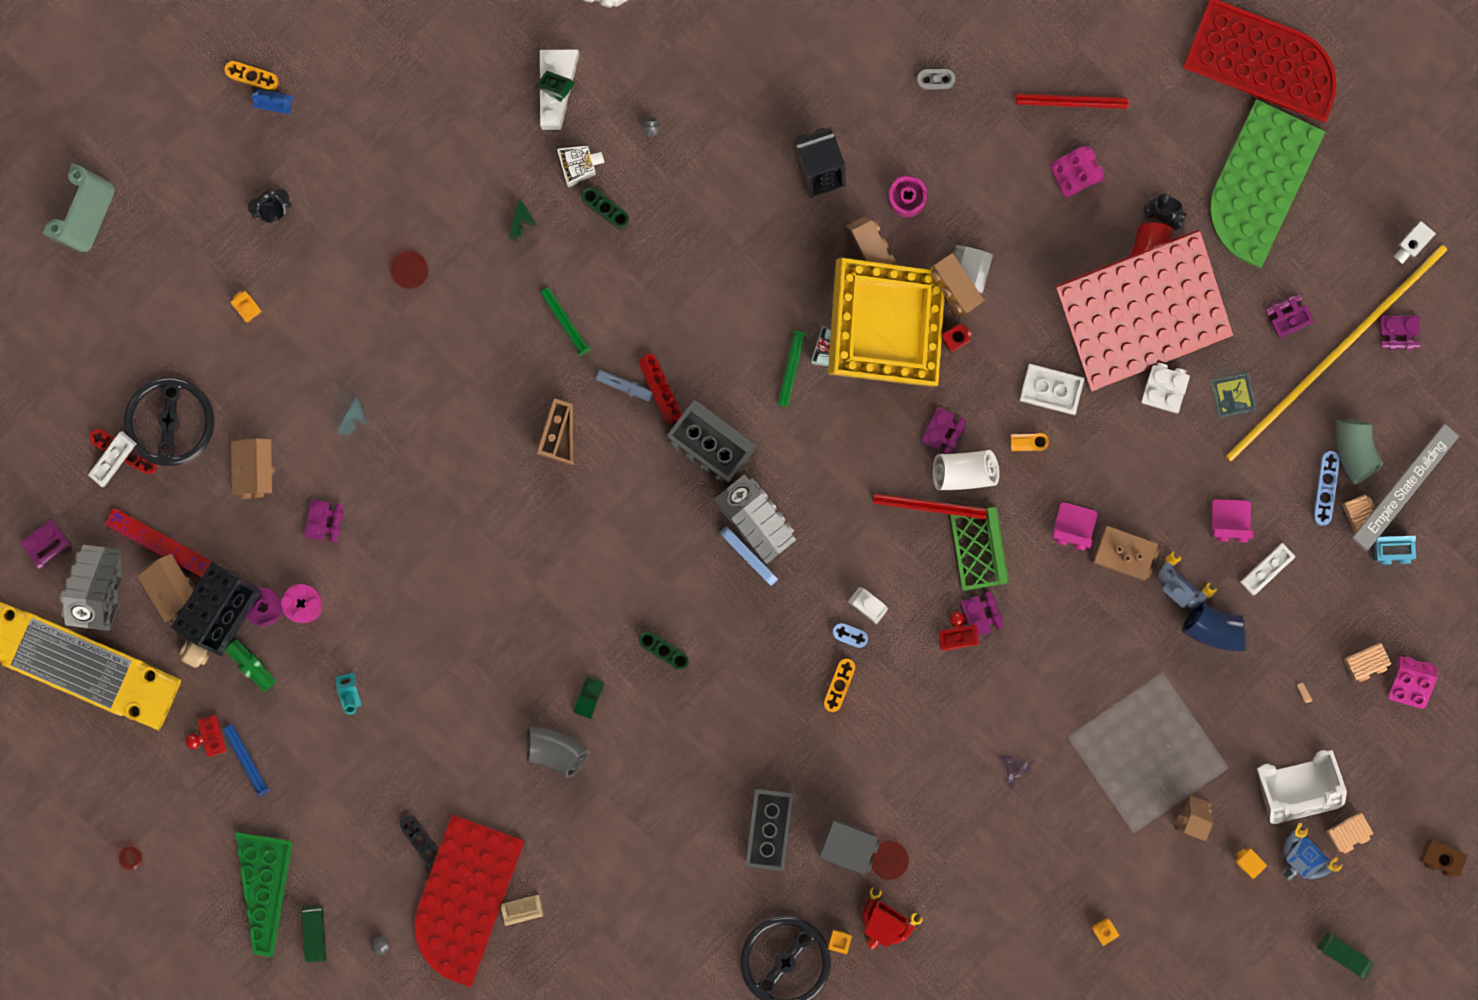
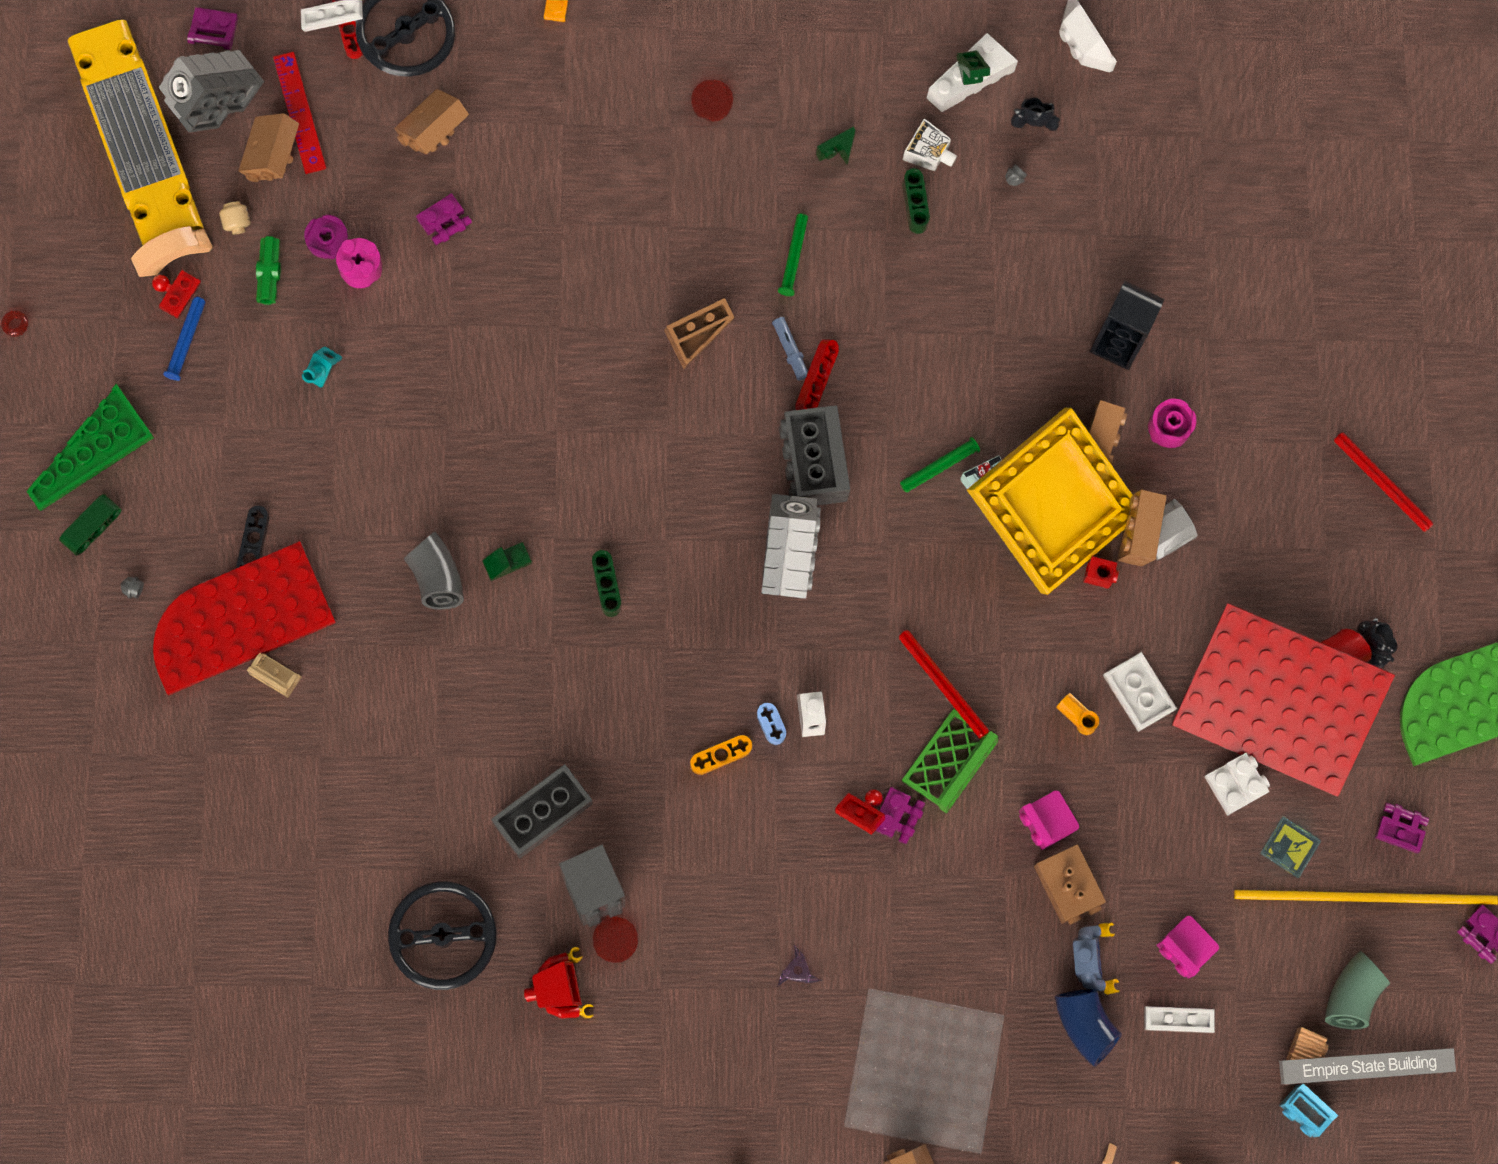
camera: 30 degrees right, 10 degrees down
black brick [170,562,262,656] -> none
clear light blue slope [337,398,369,437] -> none
light blue beam [719,526,778,586] -> none
light orange brick [828,929,852,954] -> none
light grey plate [917,69,955,90] -> none
magenta plate [921,407,967,454] -> none
white brick [933,450,999,490] -> none
dark pink bracket [1050,146,1105,197] -> none
light blue beam [1313,451,1340,526] -> none
none -> light nougat arch [131,226,213,277]
none -> black hair [1011,97,1060,131]

